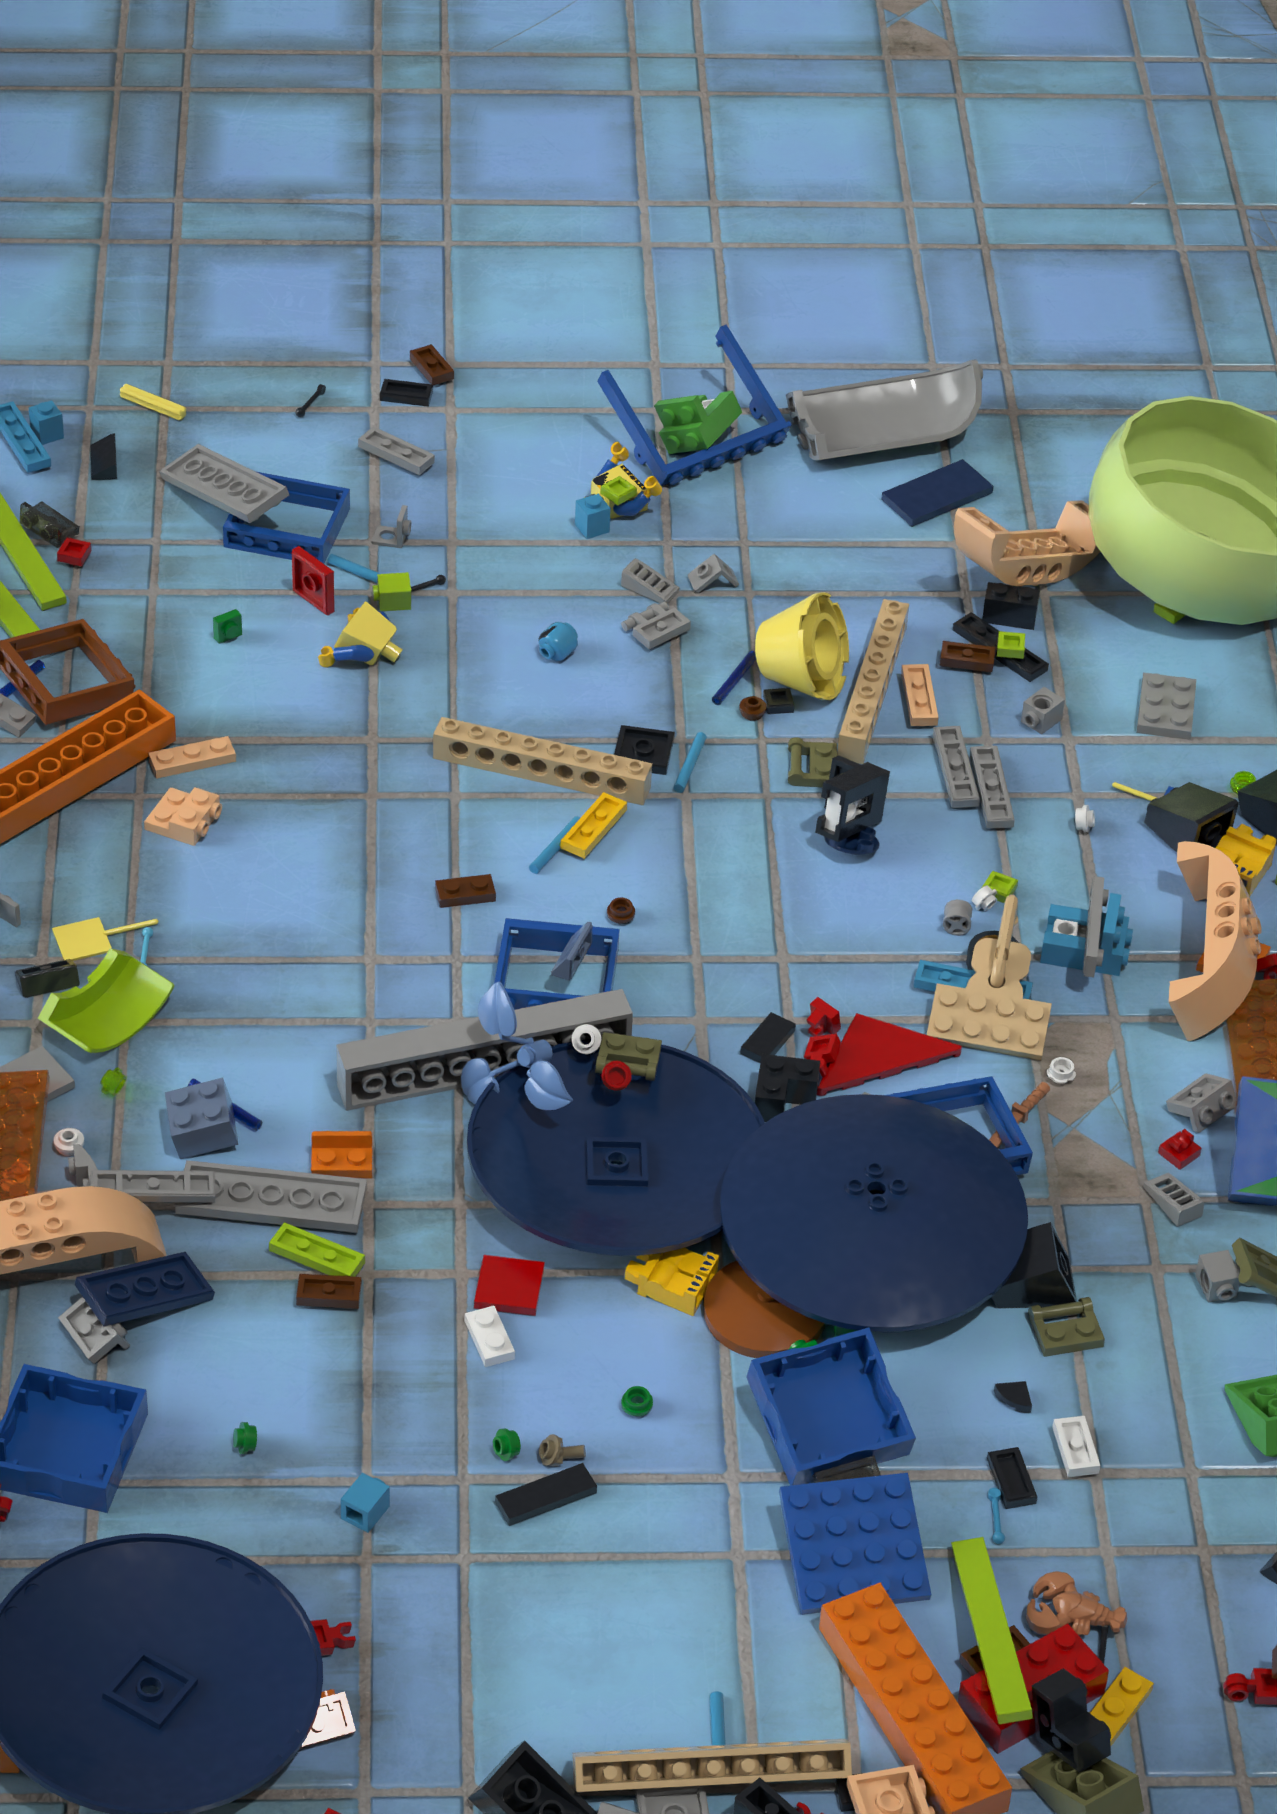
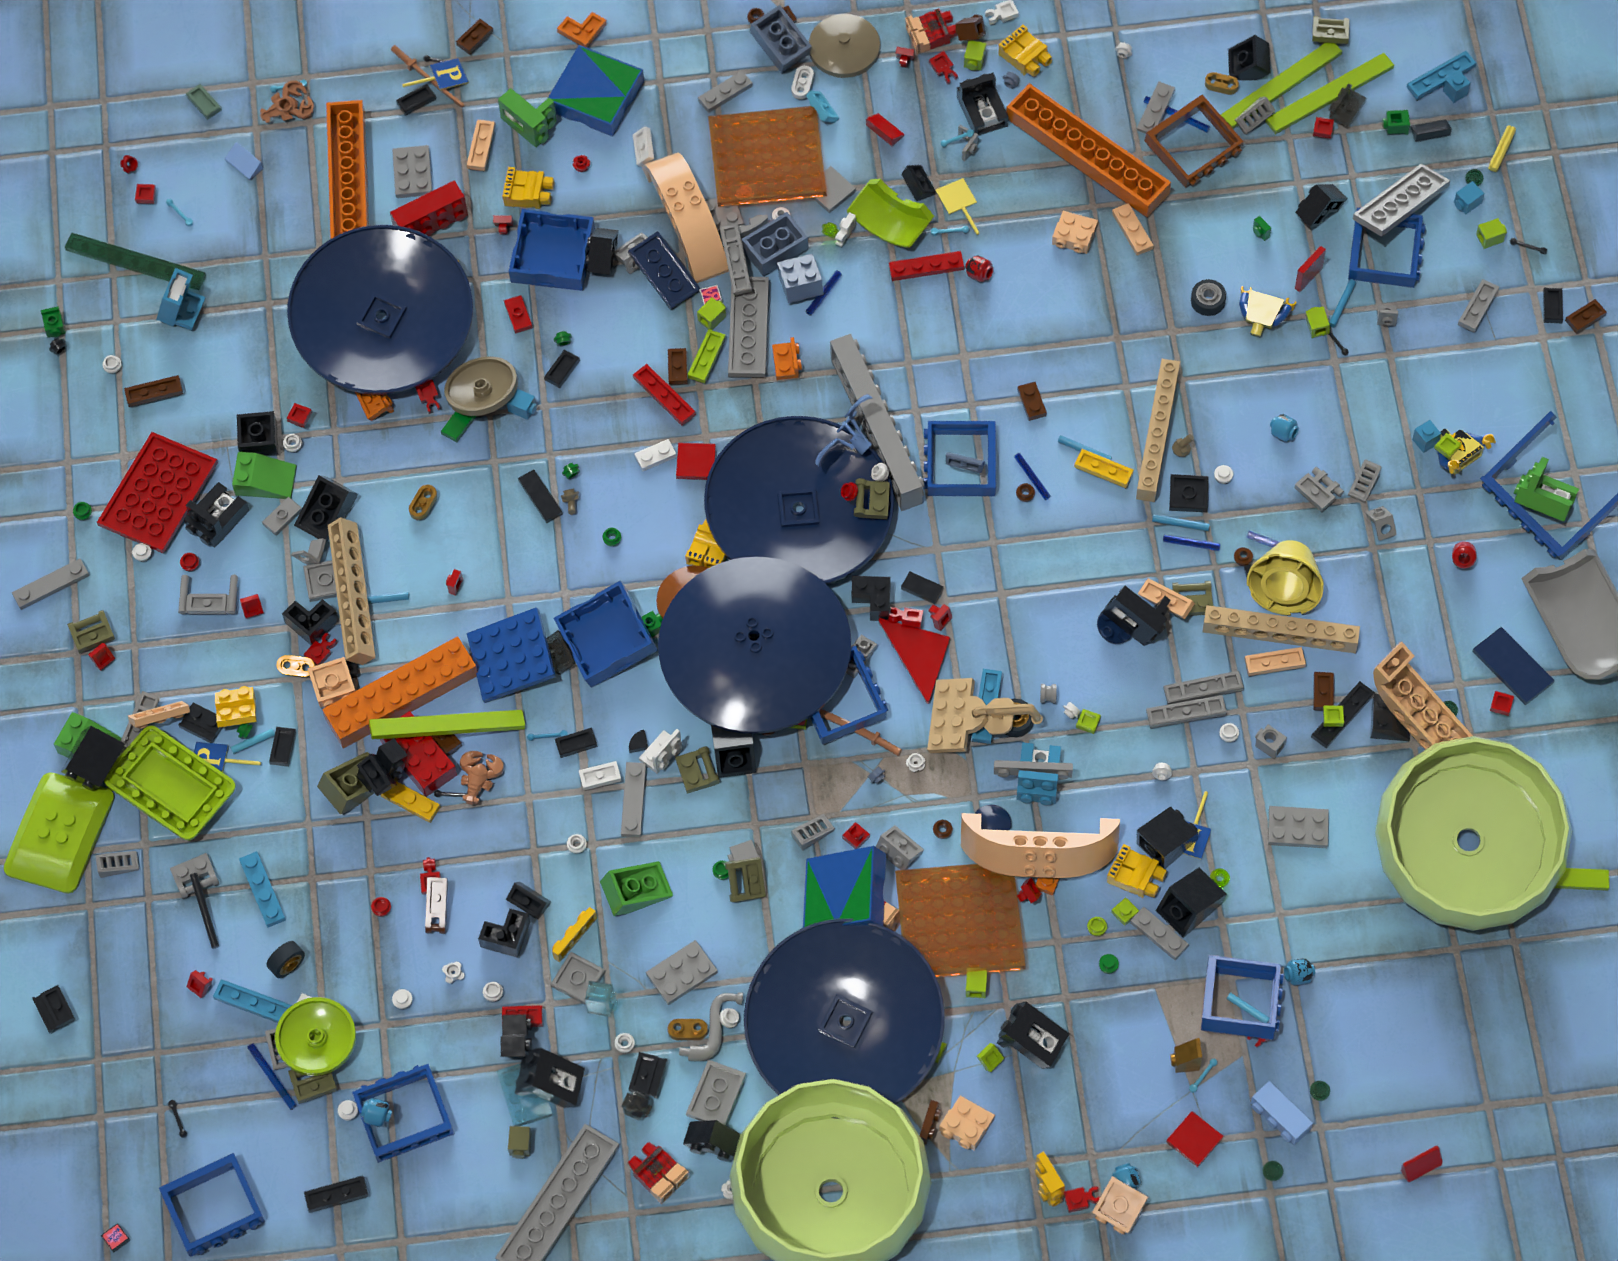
camera: 90 degrees right, 20 degrees up
none -> black slope [357,753,397,796]
none -> pearl gold plate [409,485,437,520]
none -> green tile [441,411,476,443]
none -> dark tan dish [444,356,518,416]
none -> red plate [446,569,463,596]
none -> red plate [504,295,533,334]
none -> black tile [544,349,580,388]
none -> white plate [567,834,587,853]
none -> black brick [586,228,619,274]
none -> light grey plate [621,762,646,837]
none -> red plate [633,364,696,426]
none -> white bracket [639,729,682,774]
none -> lime brick [697,297,726,330]
none -> tile [700,285,722,304]
none -> green plate [712,860,729,880]
none -> sand blue brick [742,212,808,276]
none -> white plate [835,212,856,247]
none -> sand blue plate [867,766,885,784]
none -> red plate [889,251,964,281]
none -> reddish brown plate [933,820,953,839]
none -> red head [965,255,994,282]
none -> dark blue dish [975,805,1011,831]
none -> clear blue piece [1014,453,1051,500]
none -> light nougat plate [1138,578,1195,619]
none -> clear blue piece [1163,534,1220,551]
none -> dark tan plate [1172,434,1194,457]
none -> wheel [1191,279,1227,316]
none -> white plate [1214,465,1233,484]
none -> white plate [1219,723,1239,742]
none -> light grey slope [1235,97,1276,134]
none -> black brick [1295,184,1348,227]
none -> green brick [1382,110,1410,135]
none -> red head [1452,541,1477,569]
none -> dark azure brick [1454,181,1485,214]
none -> clear green plate [1465,169,1484,186]
none -> lime brick [1476,218,1507,249]
none -> red tile [1490,691,1514,716]

